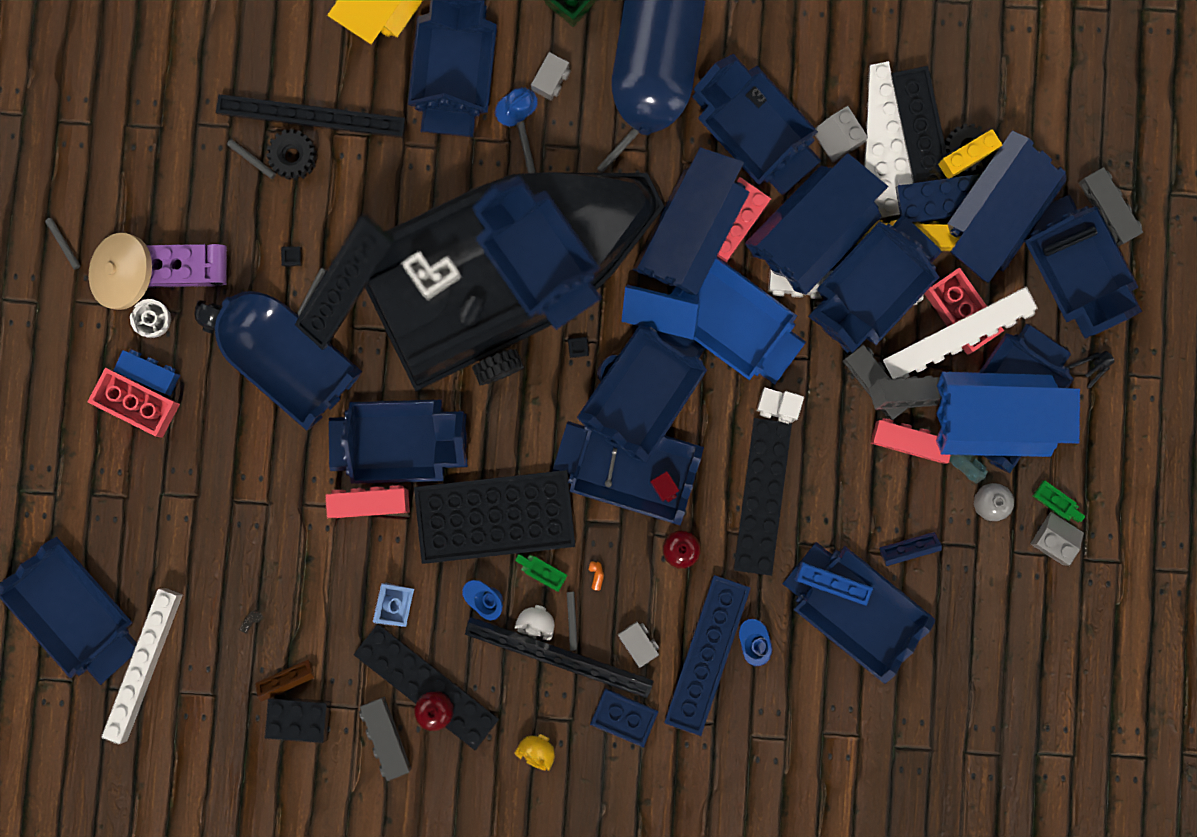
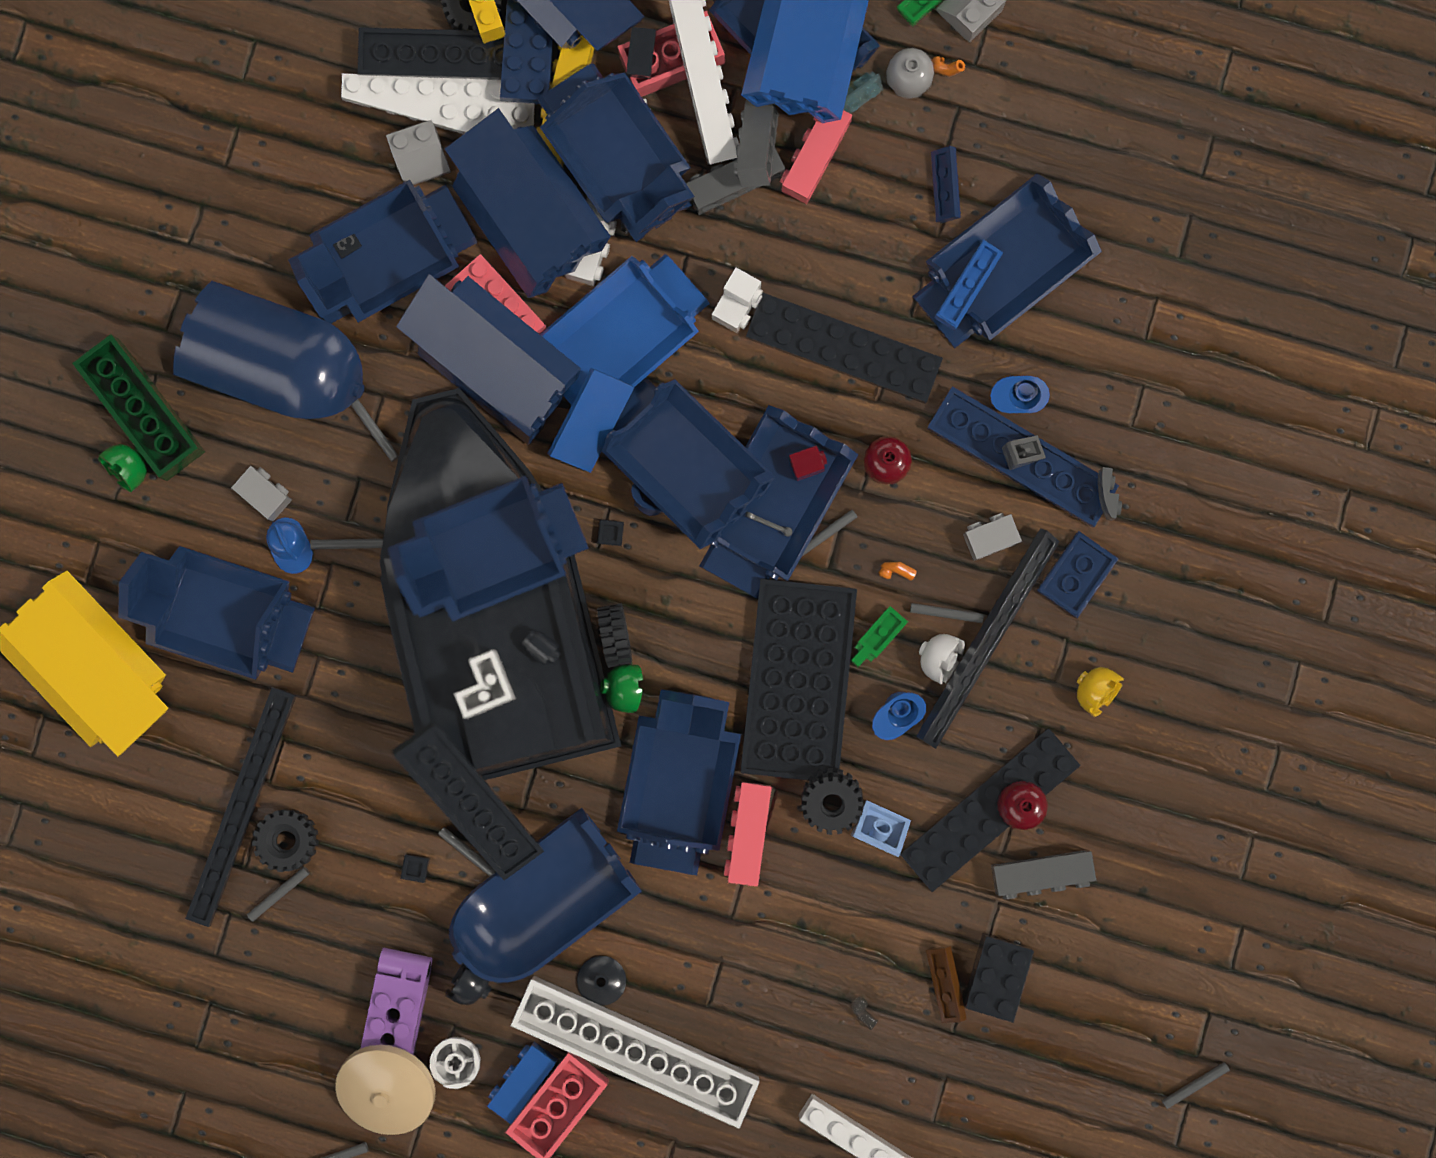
camera: 75 degrees left, 0 degrees up
none -> white brick [511,976,759,1128]
none -> black dish [577,956,626,1006]
none -> green cylinder [600,664,643,713]
none -> black tile [626,27,656,79]
none -> black tyre [801,768,863,835]
none -> dark grey bar [802,510,857,556]
none -> orange arm [932,56,965,77]
none -> dark grey slope [1002,435,1046,470]
none -> dark grey slope [1098,467,1122,521]

